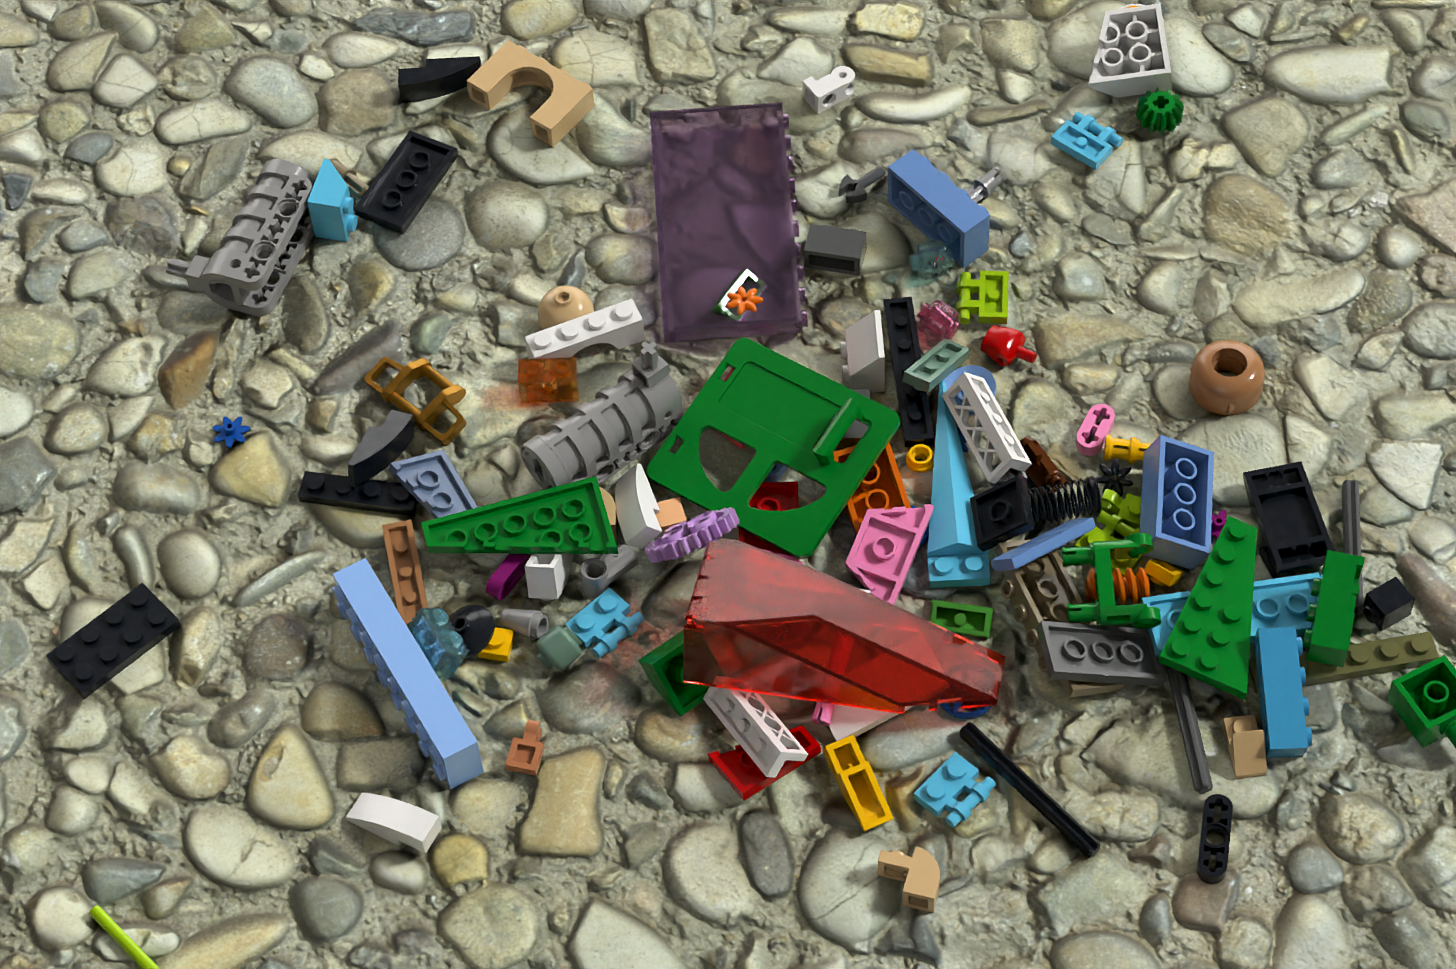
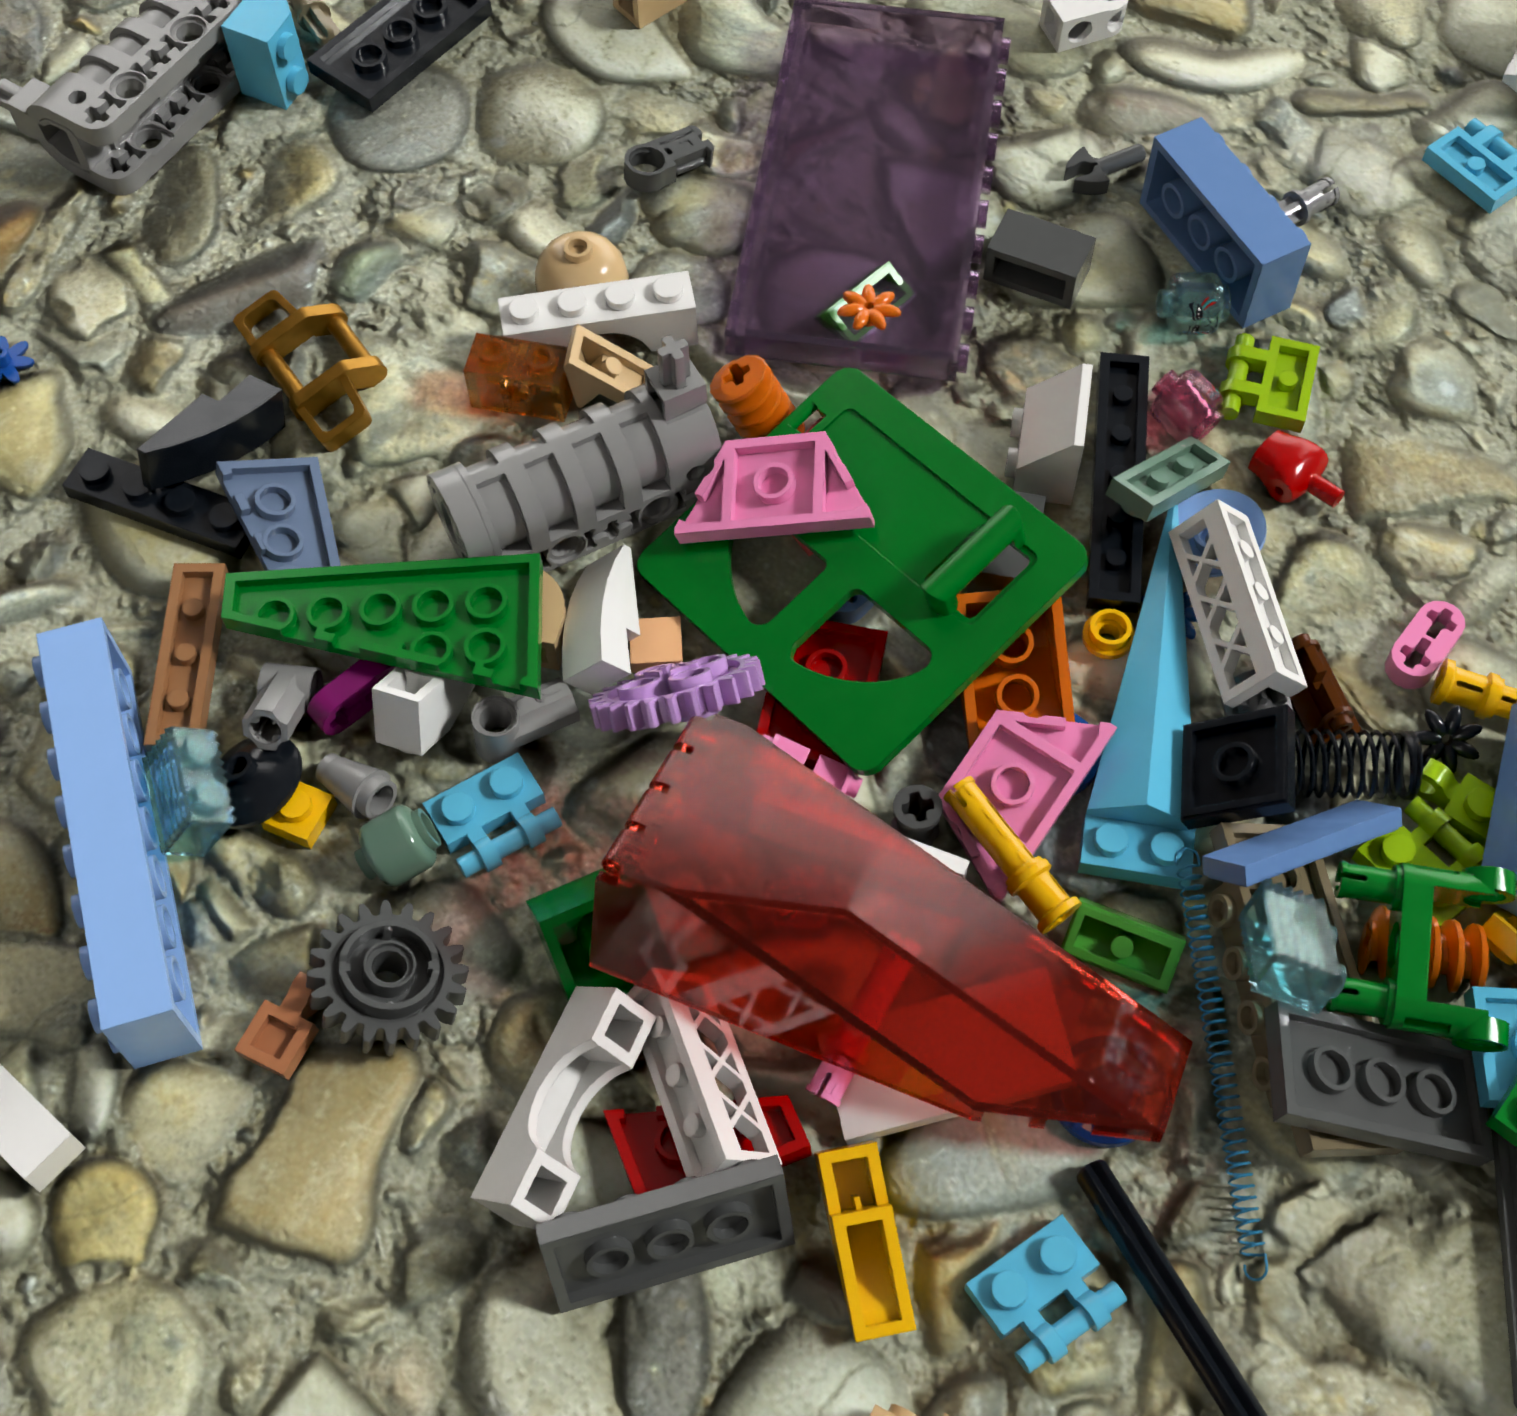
camera: 10 degrees right, 5 degrees up
none -> light grey piece [242,662,323,751]
none -> dark grey gear [306,900,469,1056]
none -> white arch [470,986,657,1229]
none -> dark grey plate [535,1154,795,1313]
none -> tan slope [563,324,654,408]
none -> dark grey piece [624,125,714,193]
none -> bright pink wing [674,431,875,544]
none -> orange piece [710,355,805,439]
none -> dark grey bush [890,784,943,846]
none -> yellow pin [943,776,1082,934]
none -> dark azure piece [1174,847,1268,1281]
none -> clear light blue brick [1238,878,1347,1014]

